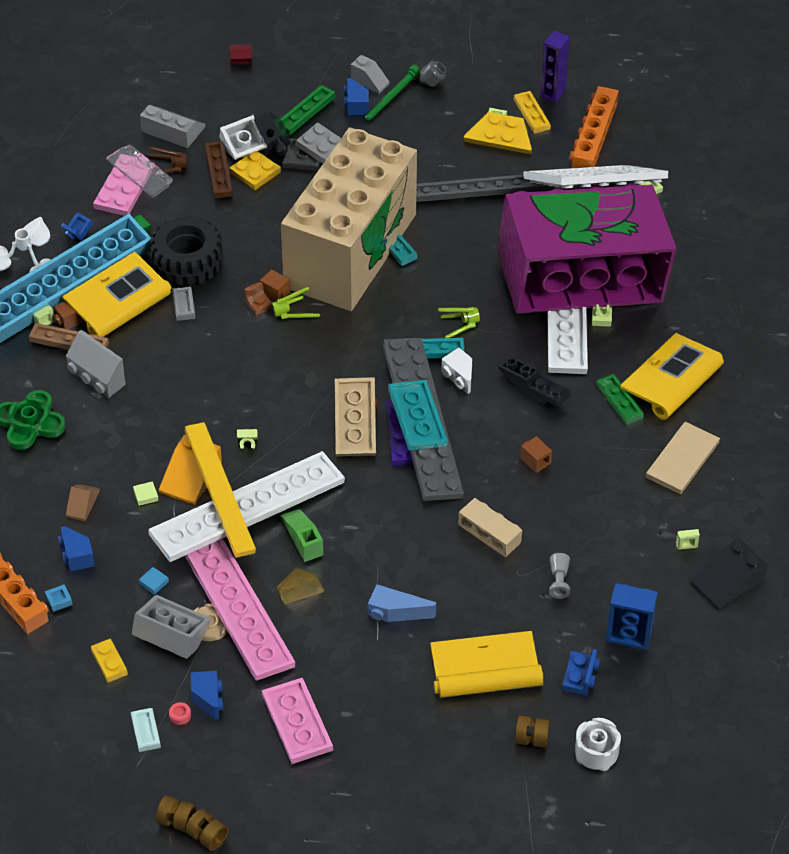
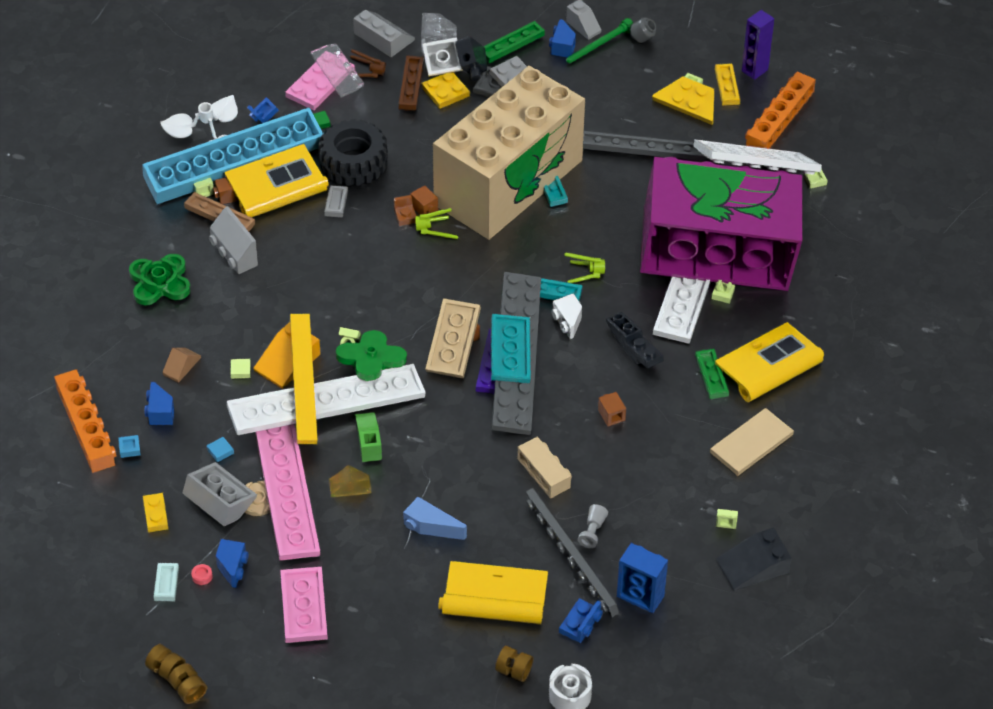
camera: 15 degrees right, 0 degrees up
none -> green plant [336,330,407,381]
none -> clear slope [421,13,457,52]
none -> dark grey plate [526,488,619,617]

